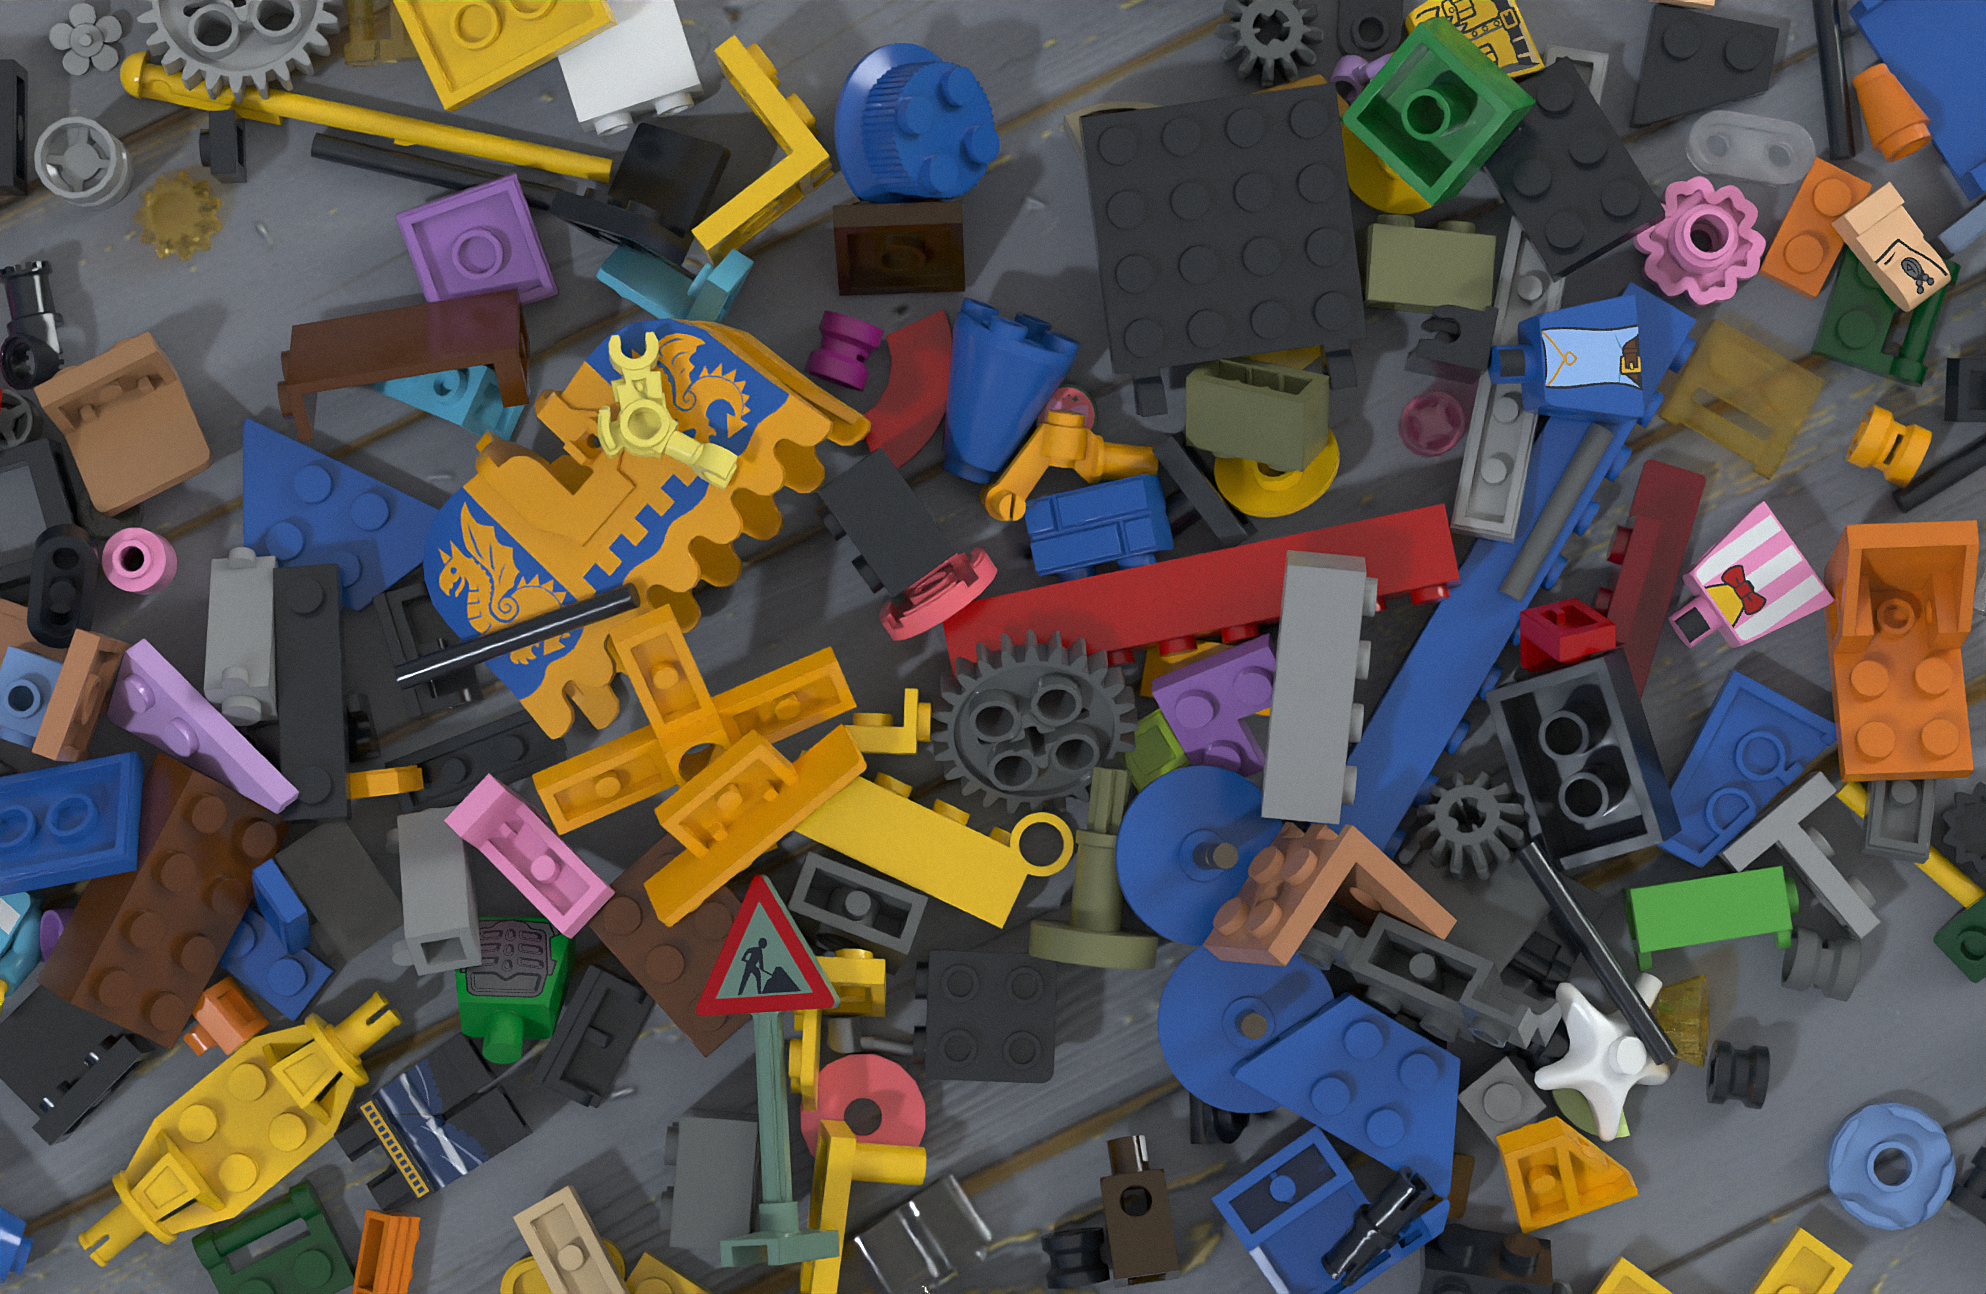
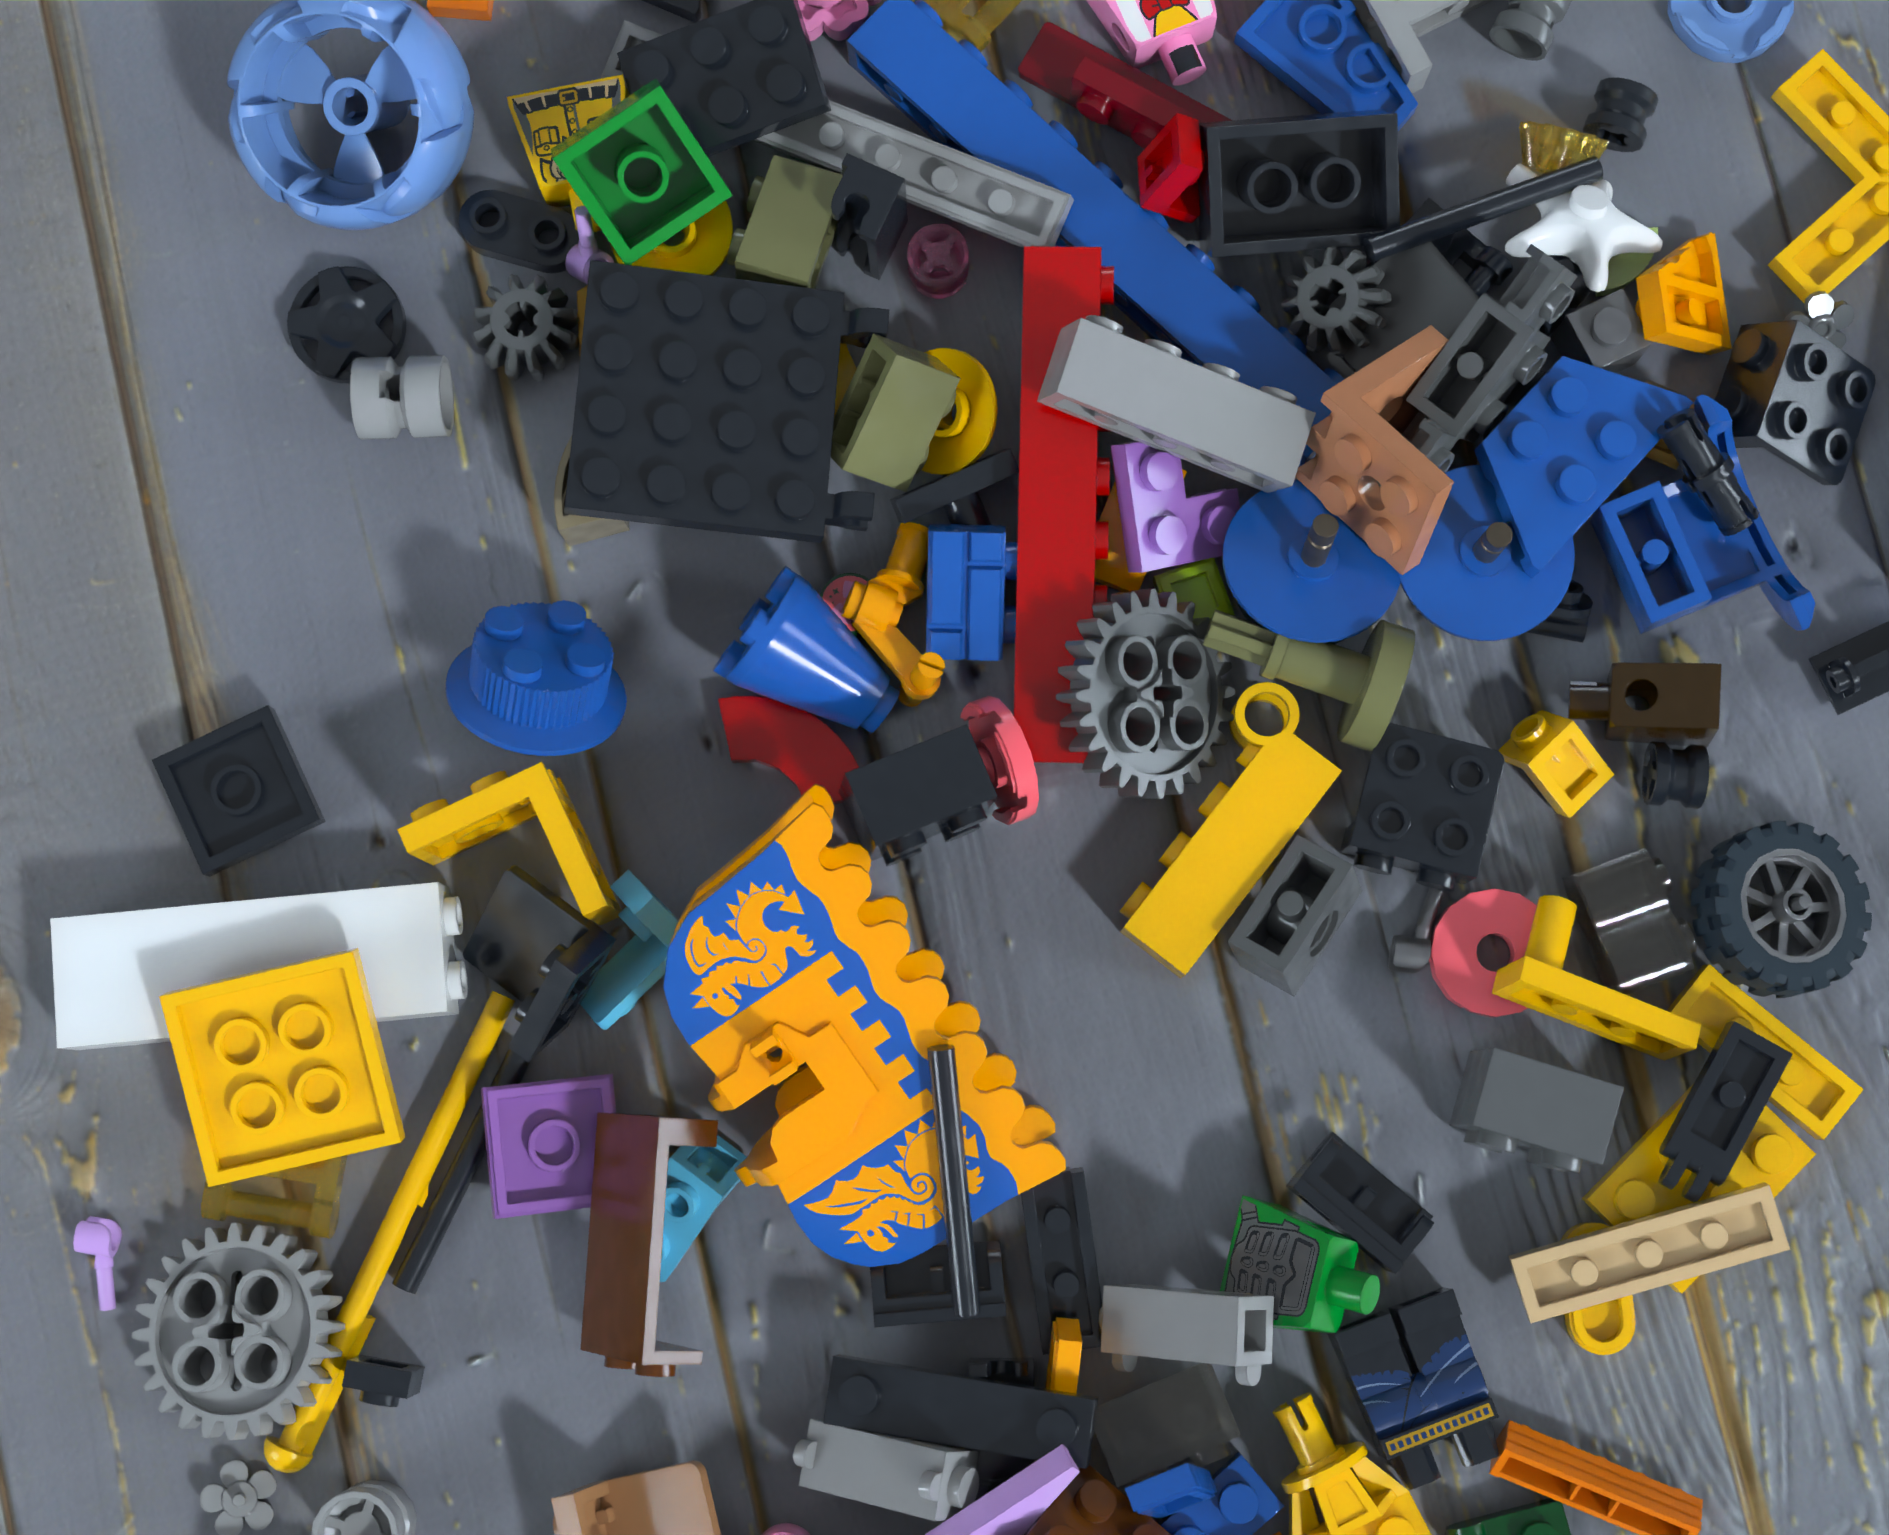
camera: 75 degrees left, 5 degrees down
clear yellow piece [132,171,223,262] -> none
blue wing [243,418,439,613] -> none
bright pink bracket [444,774,615,939] -> none
light orange piece [532,603,857,855] -> none
reddish brown brick [586,832,753,1058] -> none
light yellow piece [597,332,738,490] -> none
light orange bracket [643,723,867,927] -> none
sand green piece [696,875,841,1267] -> none
yellow bracket [788,949,887,1111] -> none
magenta wheel [804,310,884,392] -> none
dark brown plate [833,198,965,296] -> none
yellow bracket [844,688,932,755] -> none
torso [1488,294,1645,424] -> none
dark grey bar [1498,423,1614,603] -> none
bright green brick [1621,865,1799,971] -> none
none -> yellow bracket [1498,710,1614,818]

